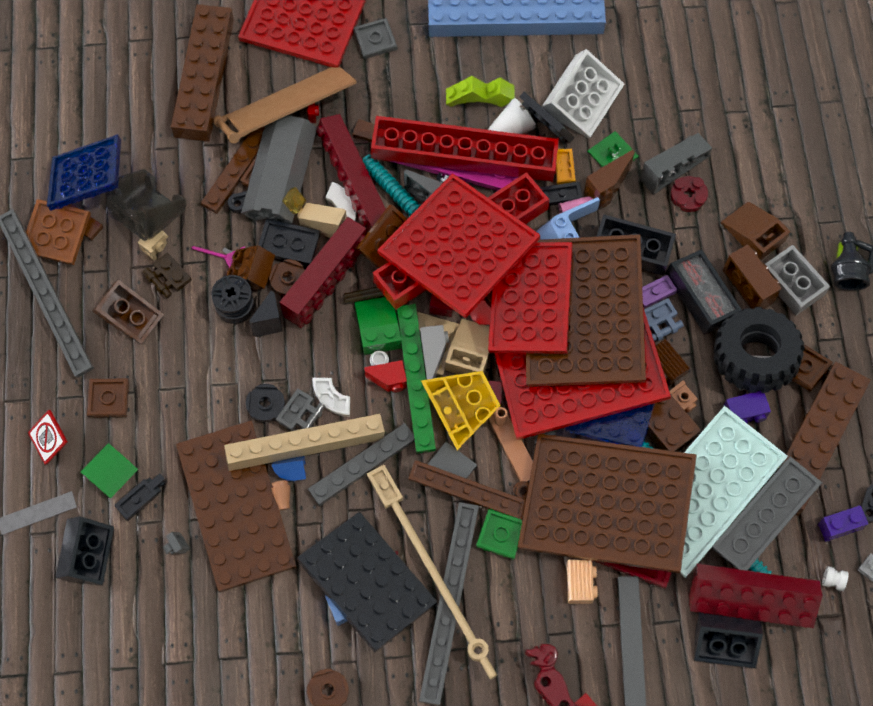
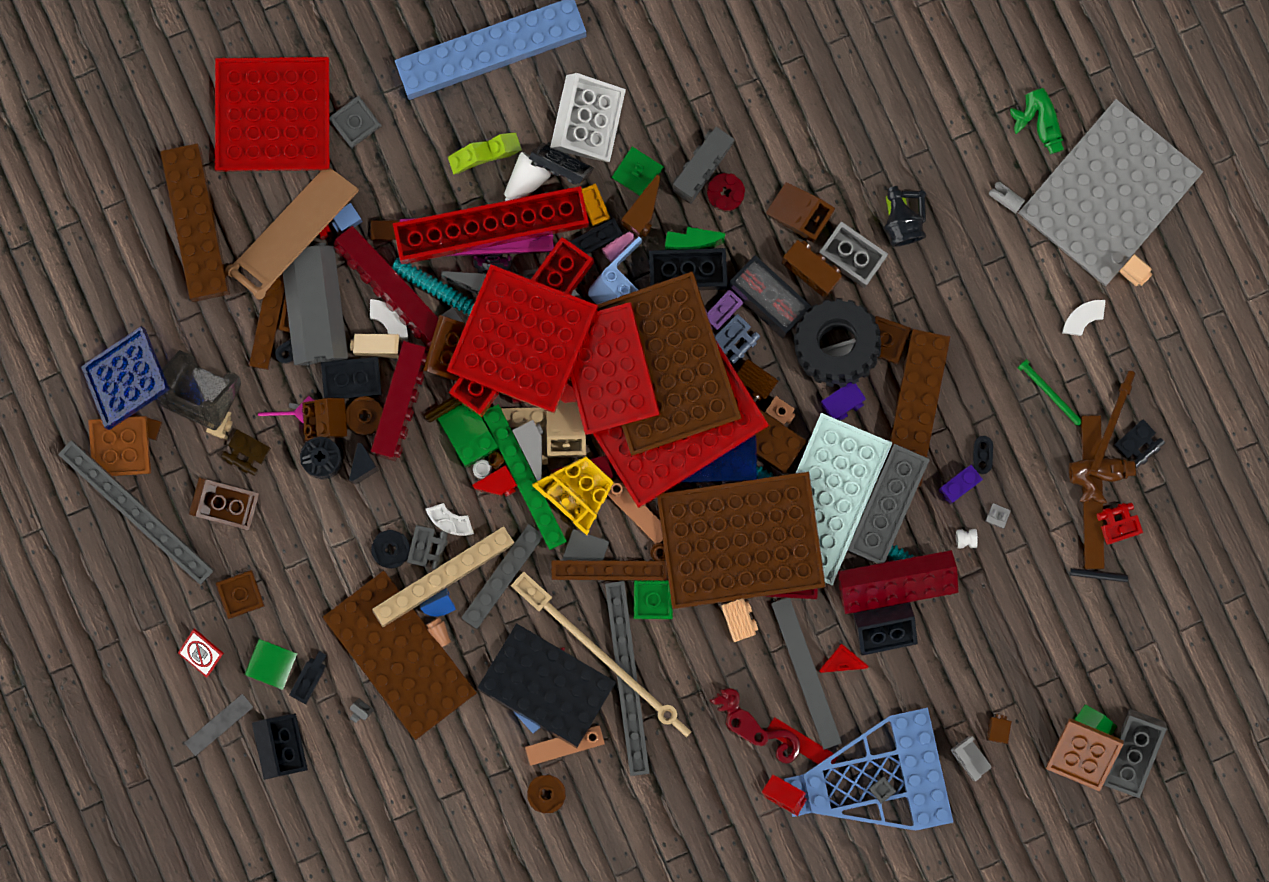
camera: 20 degrees left, 15 degrees up
clear yellow plate [282,187,307,214] -> none
none -> medium blue brick [331,203,362,233]
none -> reddish brown plate [488,451,505,470]
none -> nougat piece [525,725,605,766]
none -> green slope [665,227,725,250]
none -> red tile [819,643,869,673]

